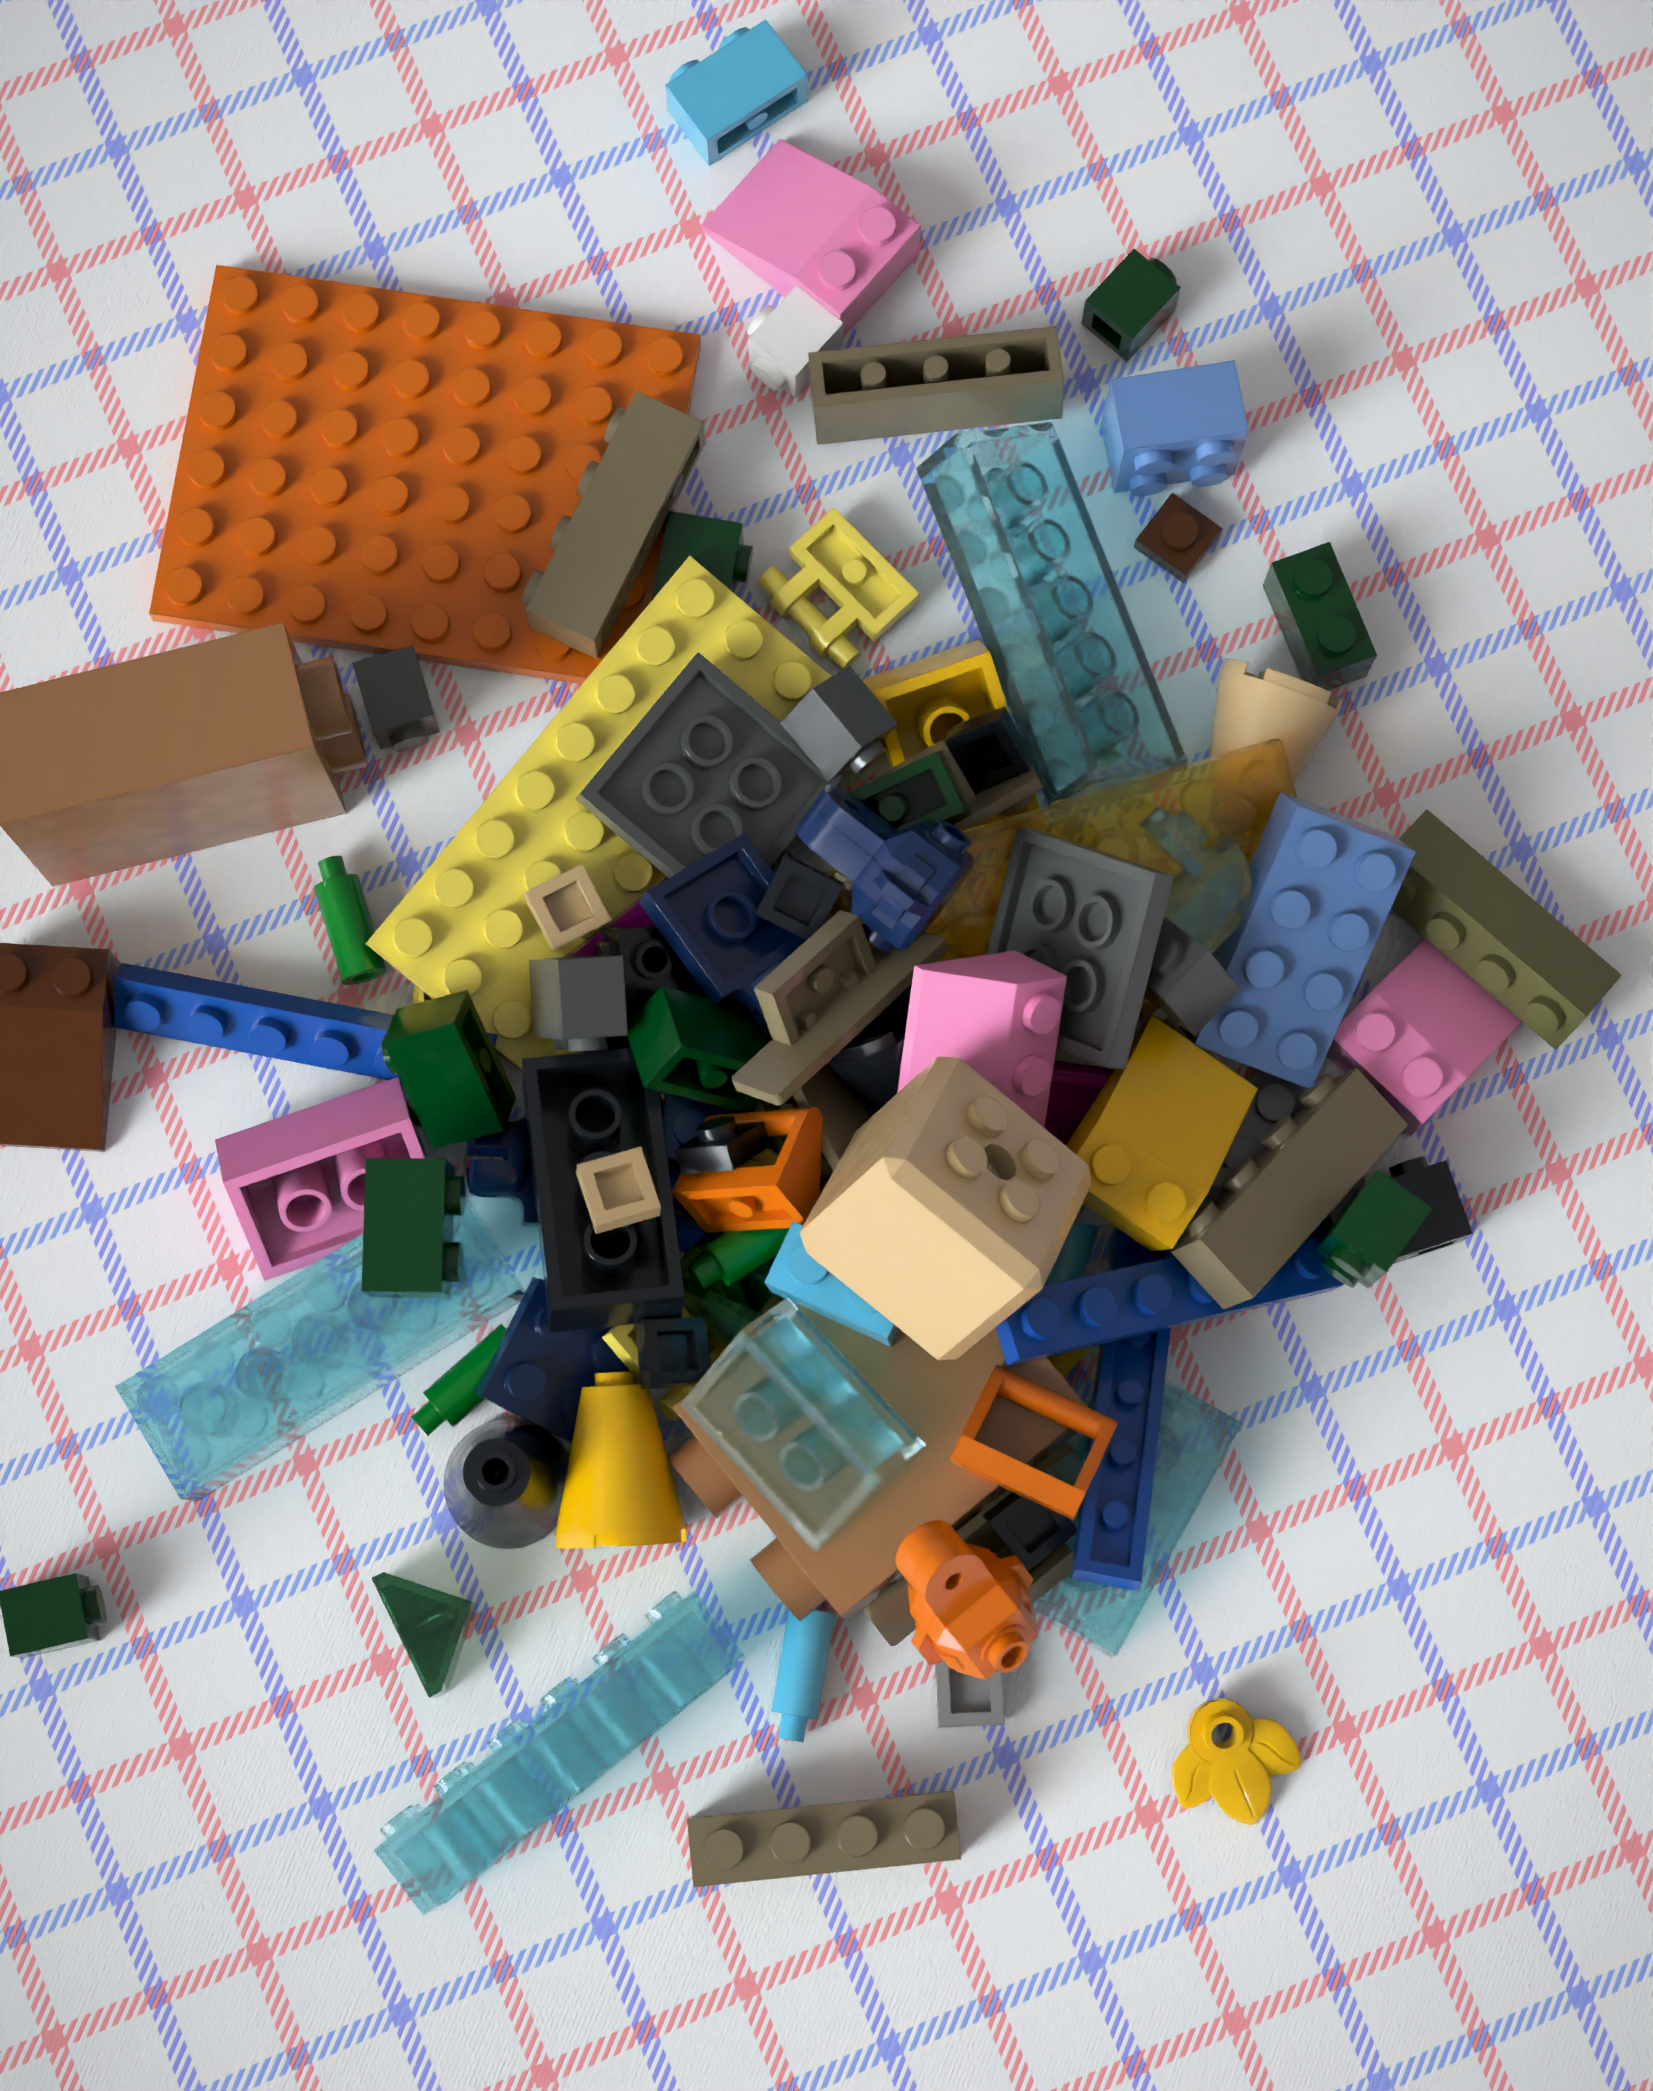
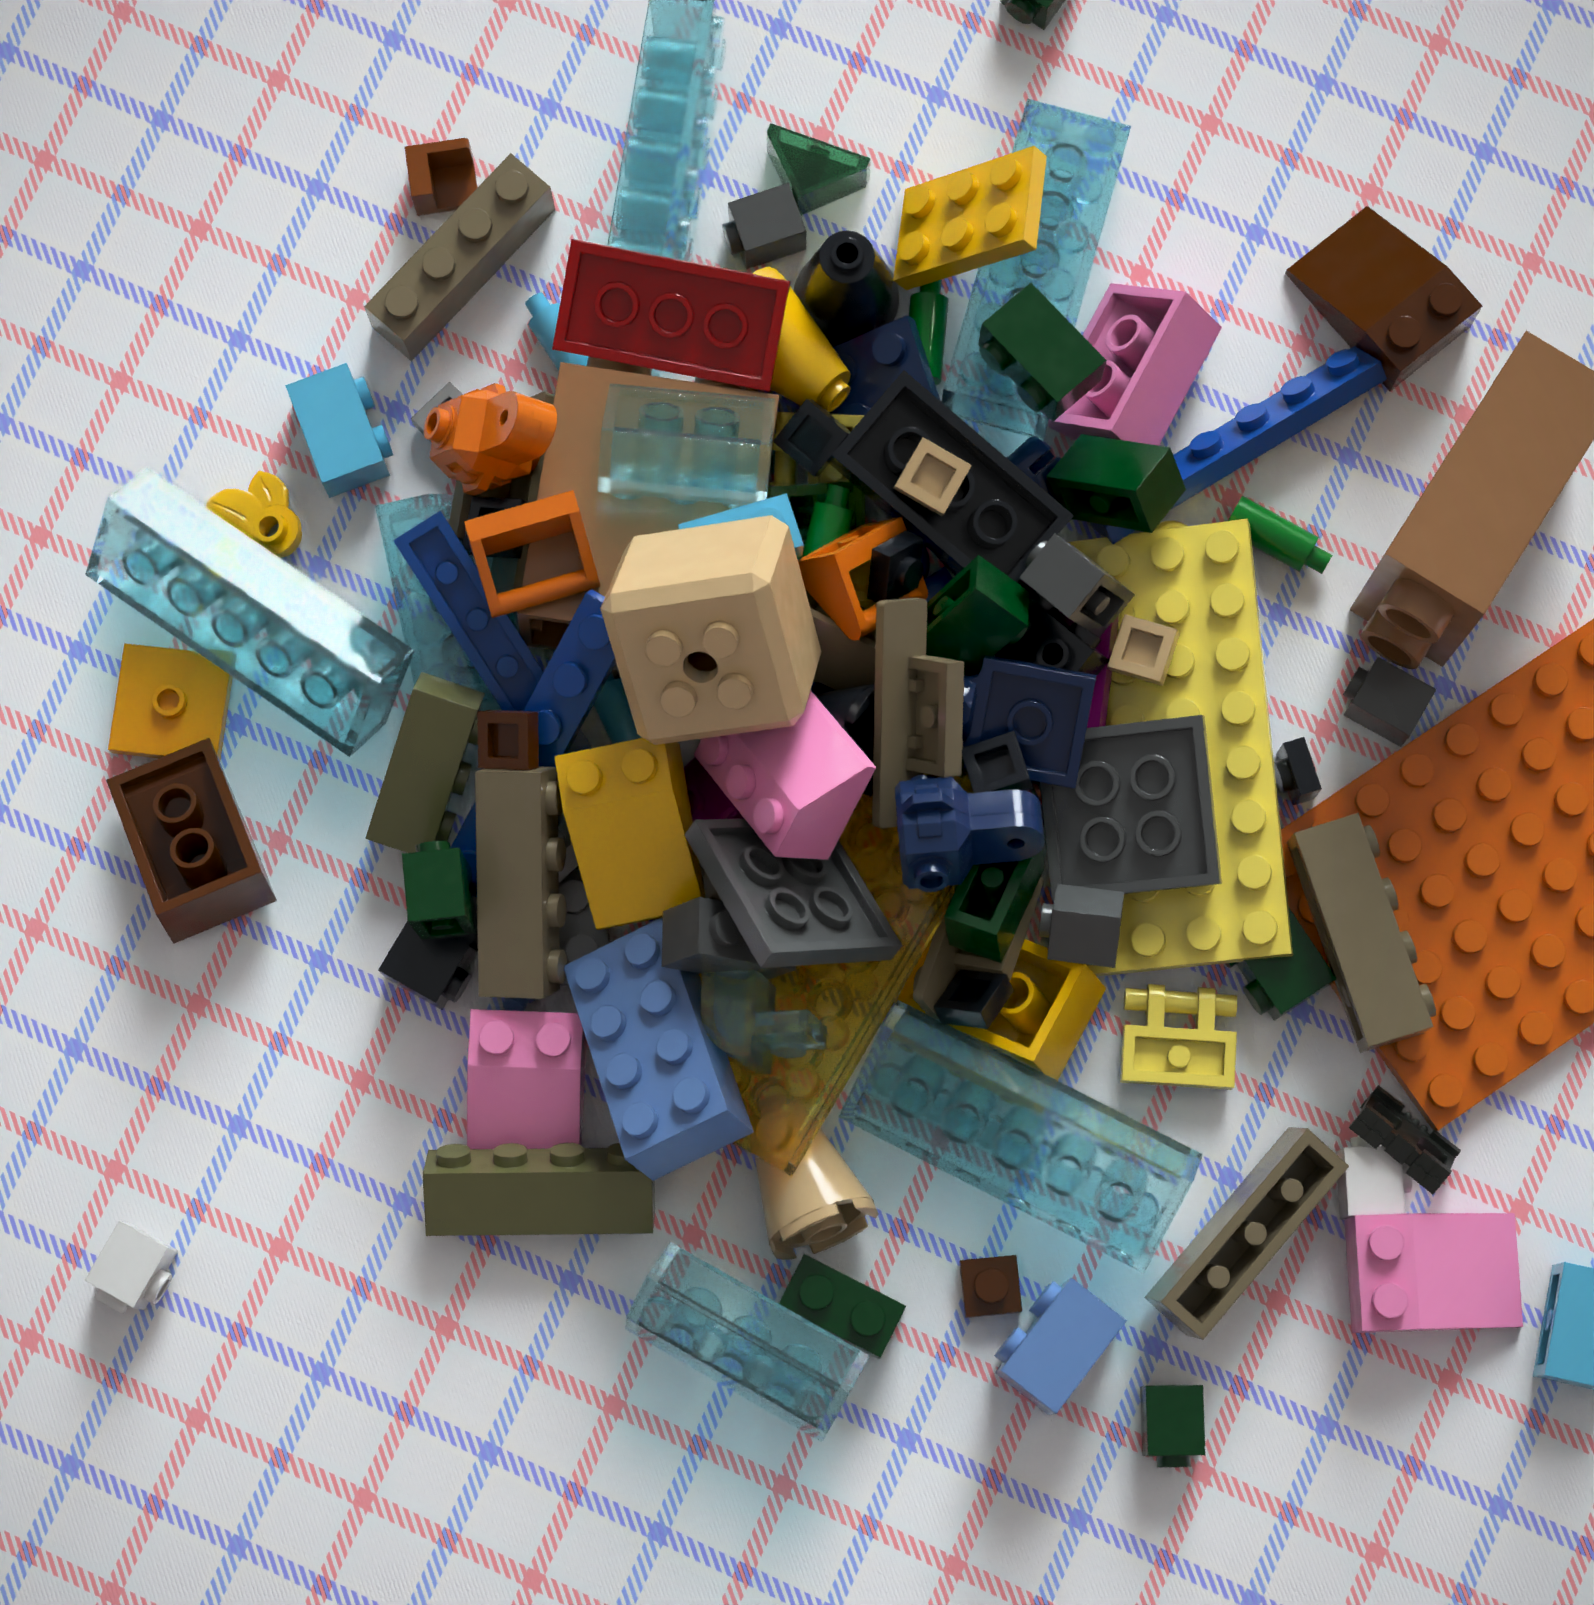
camera: 140 degrees right, 0 degrees up
none -> clear light blue brick [85,468,415,757]
none -> reddish brown slope [106,738,277,944]
none -> light orange plate [108,643,235,761]
none -> medium azure brick [285,363,394,498]
none -> olive brick [365,672,485,853]
none -> dark orange panel [404,138,478,216]
none -> reddish brown plate [477,710,539,770]
none -> red plate [552,239,791,392]
none -> clear light blue slope [625,1242,870,1442]
none -> dark grey brick [722,183,806,270]
none -> yellow plate [893,146,1047,291]
none -> black plate [1274,737,1322,805]
none -> pearl dark grey piece [1349,1085,1461,1194]

